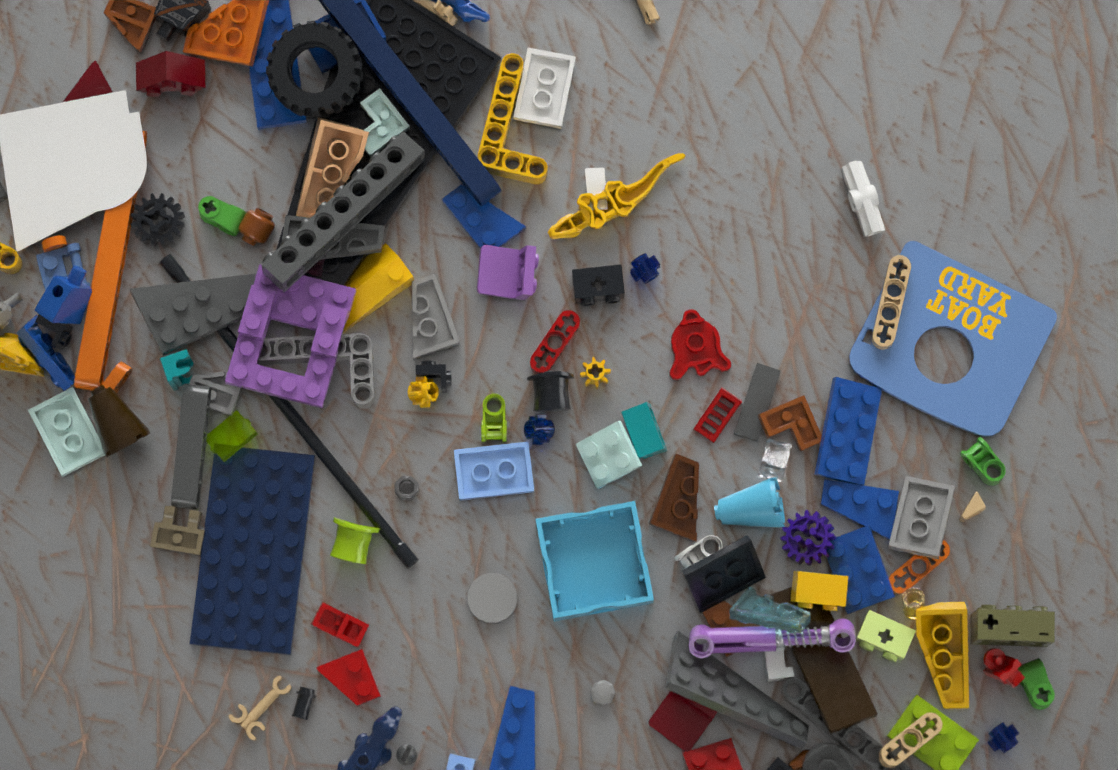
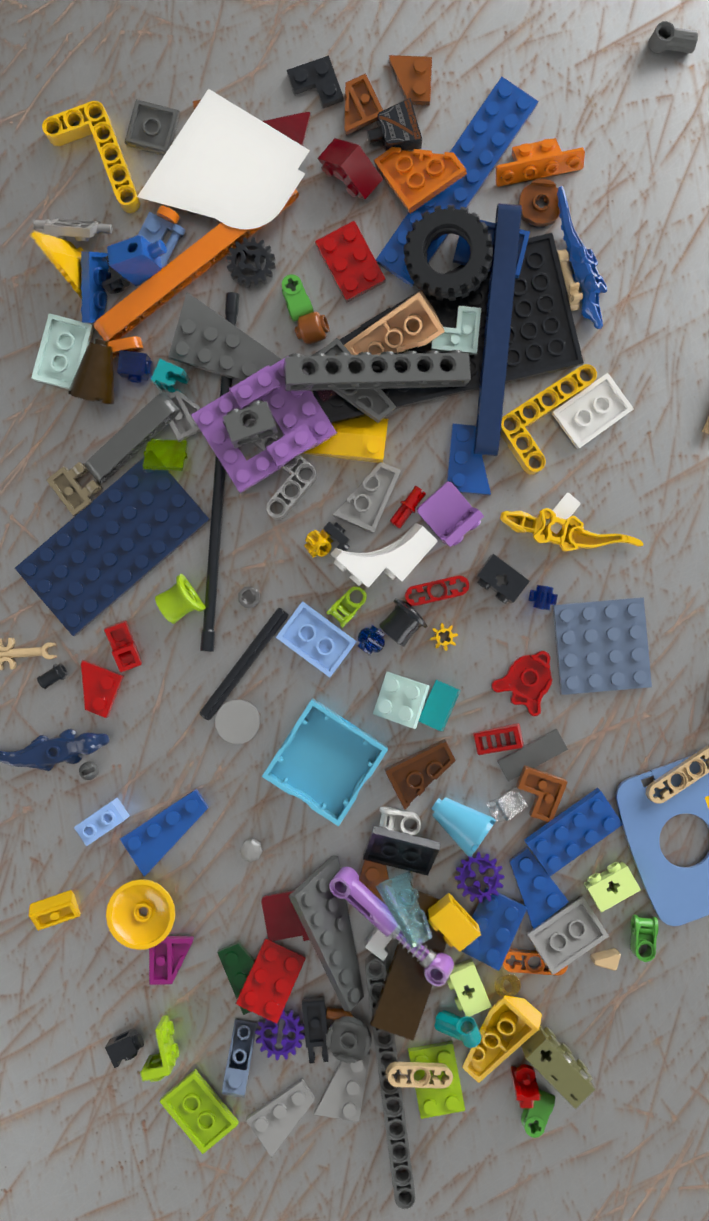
camera: 45 degrees right, 10 degrees up
clear blue gear [987,722,1020,754] -> none
none -> clear blue brick [117,350,153,383]
none -> black axle [199,608,289,721]
none -> dark grey brick [223,401,278,448]
none -> black plate [287,55,344,108]
none -> red plate [315,220,386,303]
none -> white arch [330,523,438,588]
none -> red axle [390,486,426,528]
none -> teal piece [434,1010,482,1048]
none -> sand blue plate [553,597,652,695]
none -> yellowish green brick [583,862,641,913]

